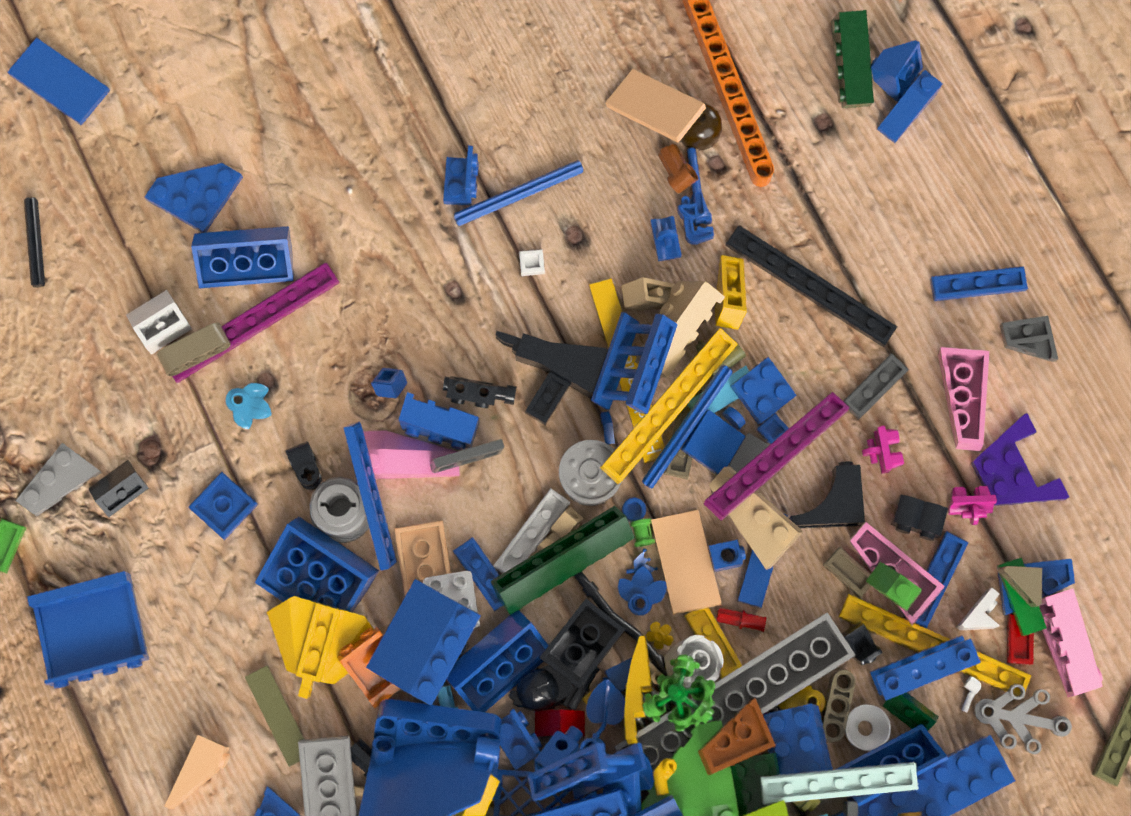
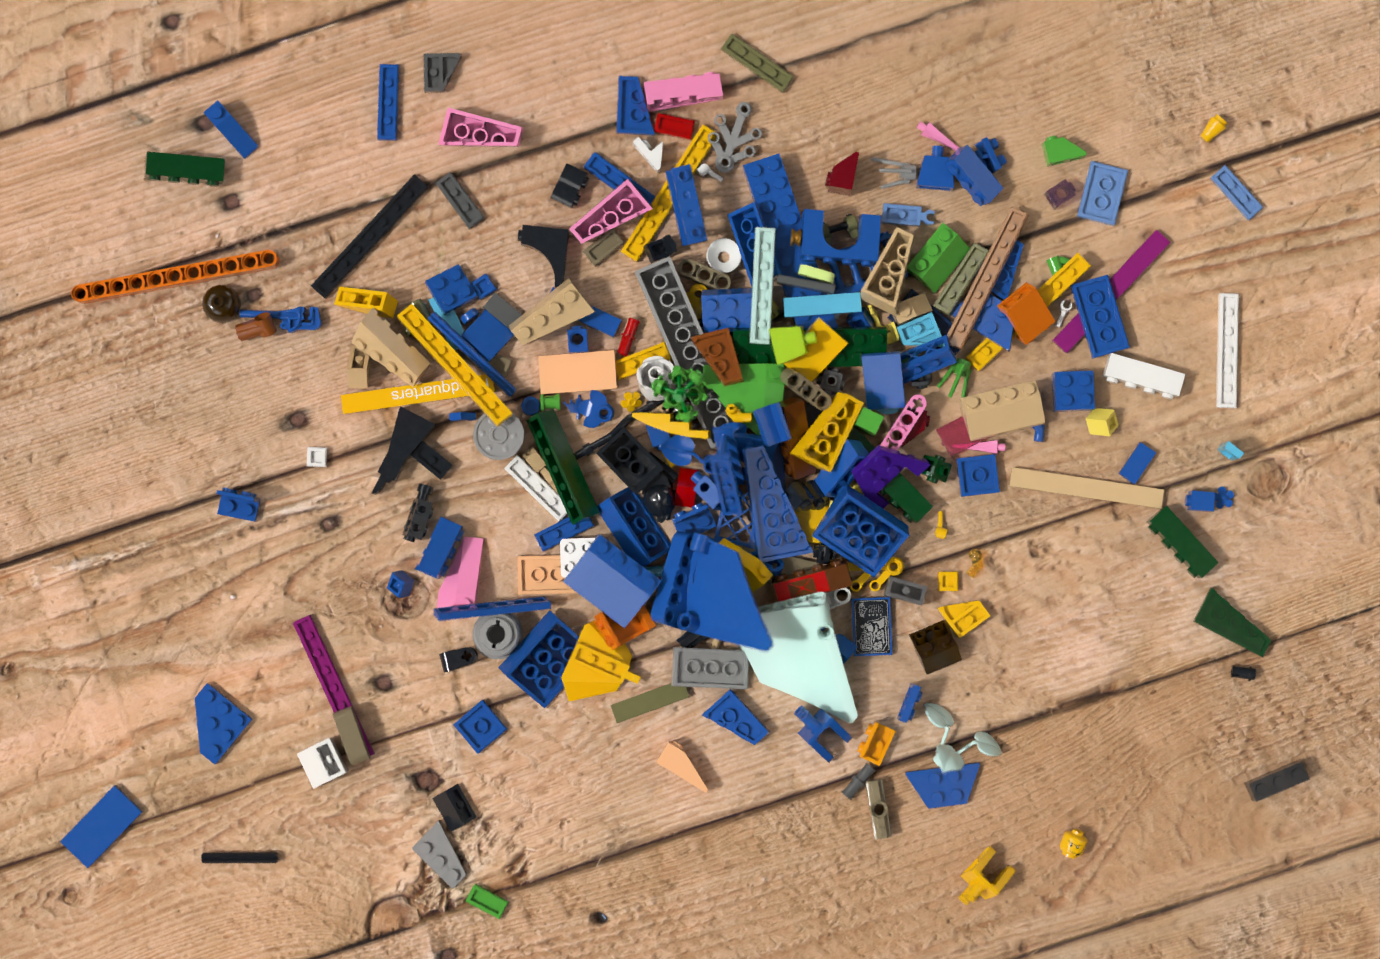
camera: 80 degrees left, 10 degrees up
blue panel [27,571,149,689] -> none
blue slope [191,226,294,288] -> none
dark azure plate [225,383,272,429] -> none
dark grey tile [430,439,505,474] -> none
axle [454,160,583,226] -> none
blue fence [591,312,678,414] -> none
light nougat tile [605,69,706,143] -> none
blue hips [650,216,682,262] -> none
magenta tile [703,392,850,521] -> none
dark pink hips [862,426,904,474] -> none
bright green slope [866,562,922,612] -> none
blue slope [871,40,923,102] -> none
dark green plate [882,692,939,731] -> none
dark pink hips [948,486,997,525] -> none
dark purple wing [971,413,1070,506] -> none
green tile [996,558,1047,636] -> none
dark tan slope [997,566,1042,607] -> none

